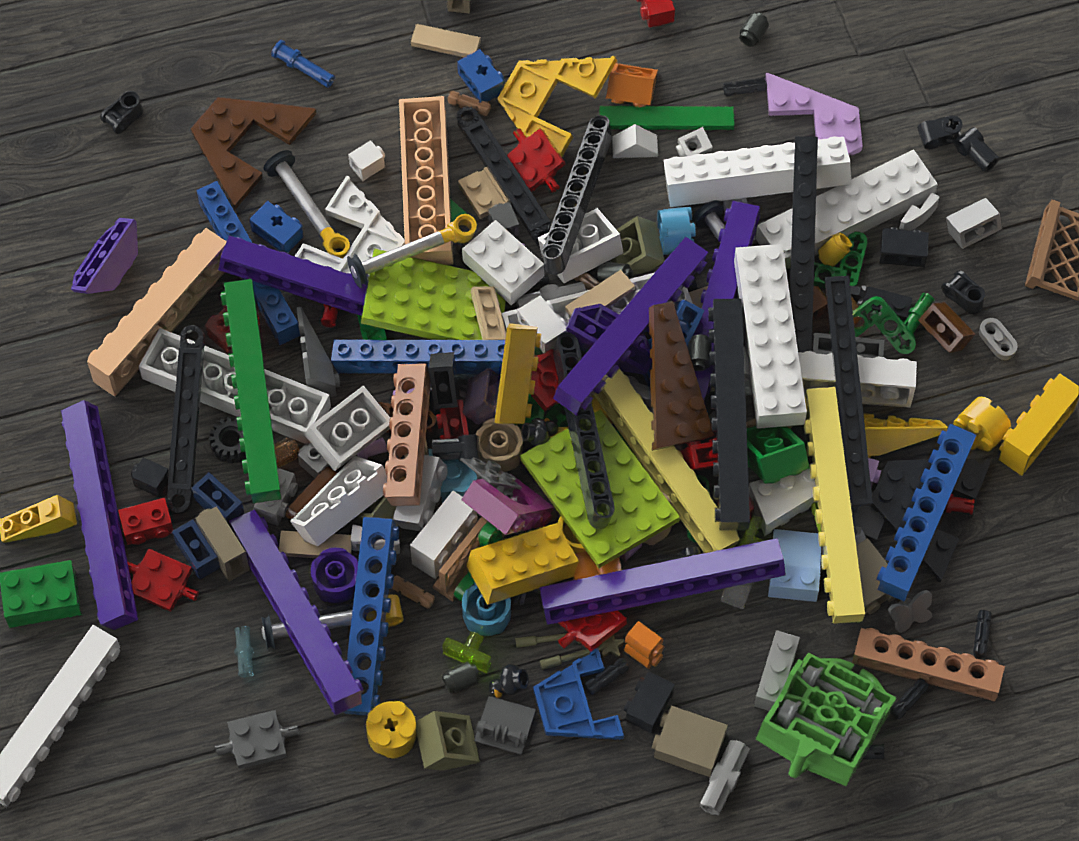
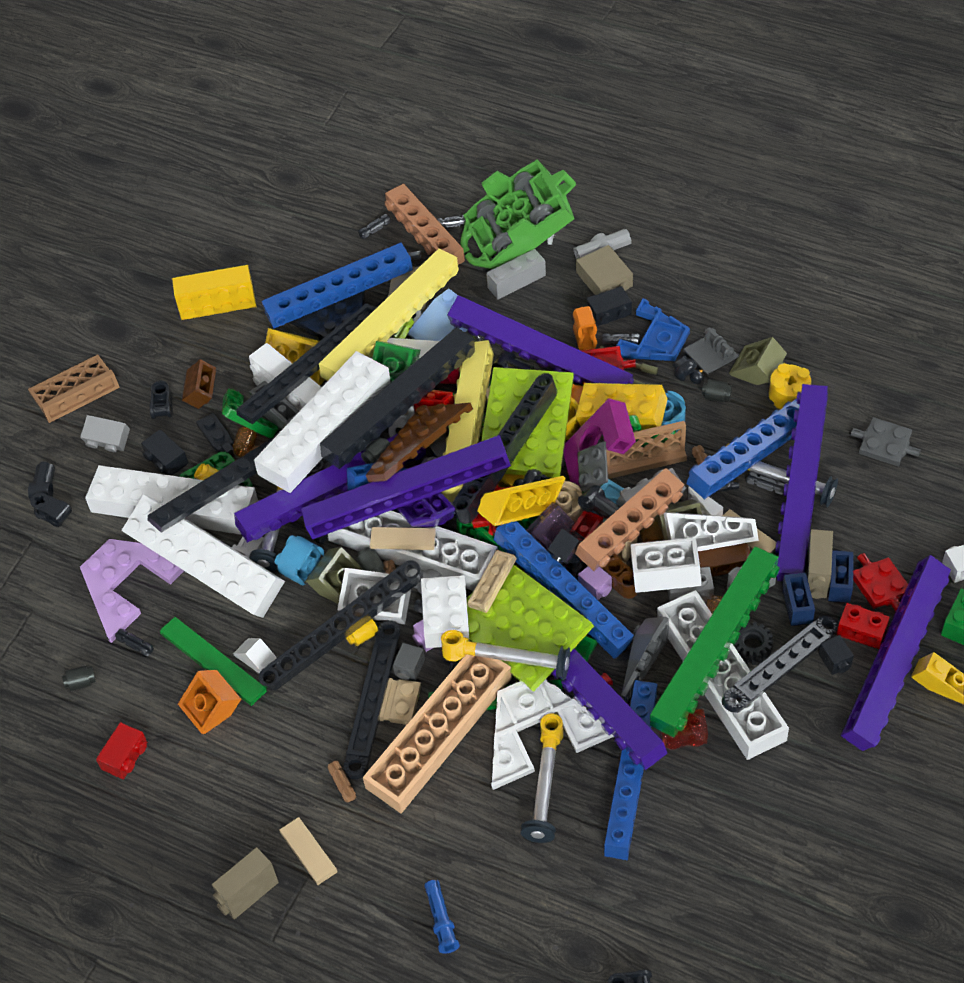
camera: 135 degrees left, 10 degrees down
wedge [71,218,138,294] -> none
light nougat brick [87,228,227,397] -> none
reddish brown wing [191,97,317,209] -> none
clear light blue pin [234,626,254,678] -> none
blue brick [249,201,303,253] -> none
dark purple brick [311,547,358,603] -> none
white brick [349,140,385,181] -> none
white brick [410,491,478,579] -> none
clear neon green tile [443,632,491,673] -> none
blue brick [457,49,505,103] -> none
yellow wing [497,56,617,157] -> none
red plate [507,128,566,192] -> none
white brick [517,295,567,353] -> none
white brick [676,127,712,157] -> none
white slope [899,193,939,231] -> none
green pin [900,292,935,335] -> none
yellow brick [953,397,1011,451] -> none
light grey plate [979,318,1017,360] -> none

